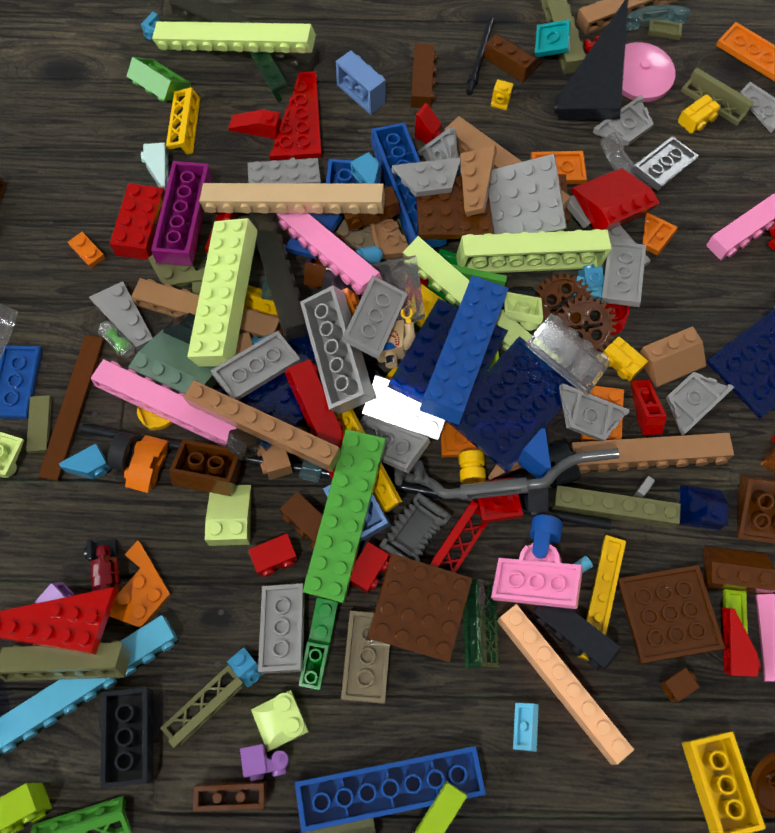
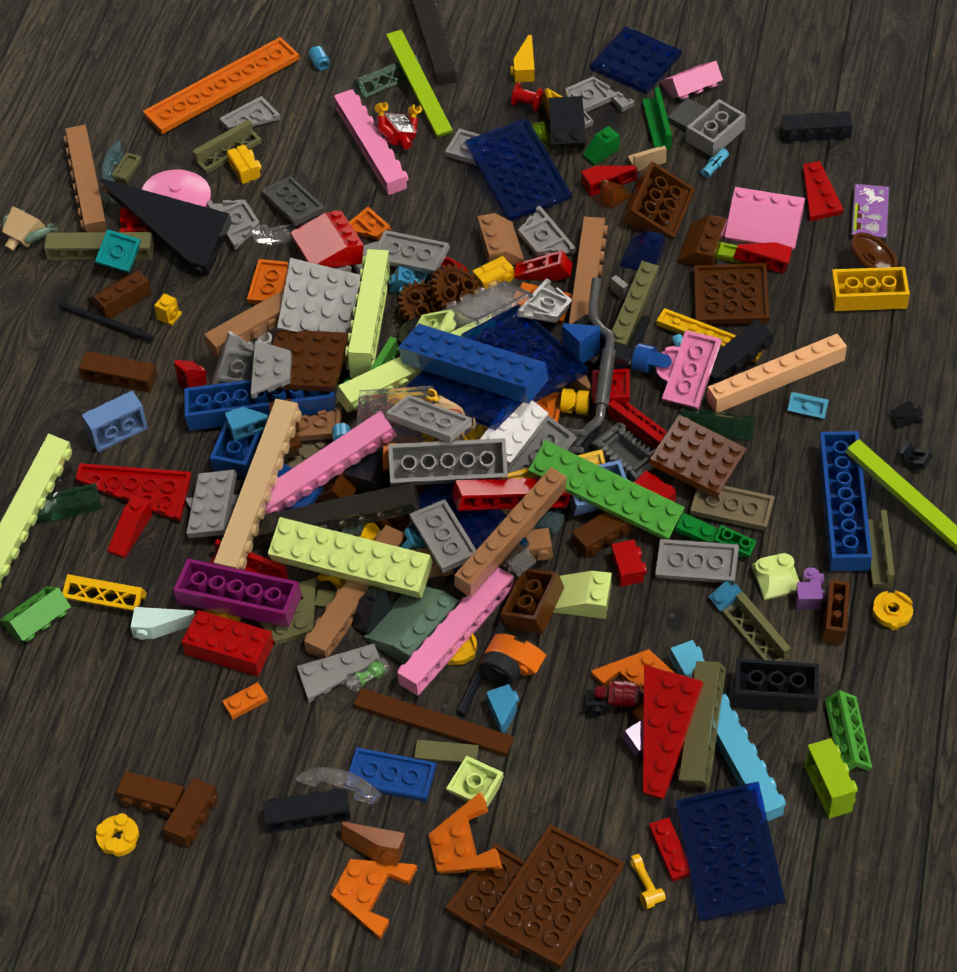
camera: 75 degrees left, 15 degrees down
medium nougat wing [460,145,497,216] -> none
reddish brown brick [659,668,700,703] -> none

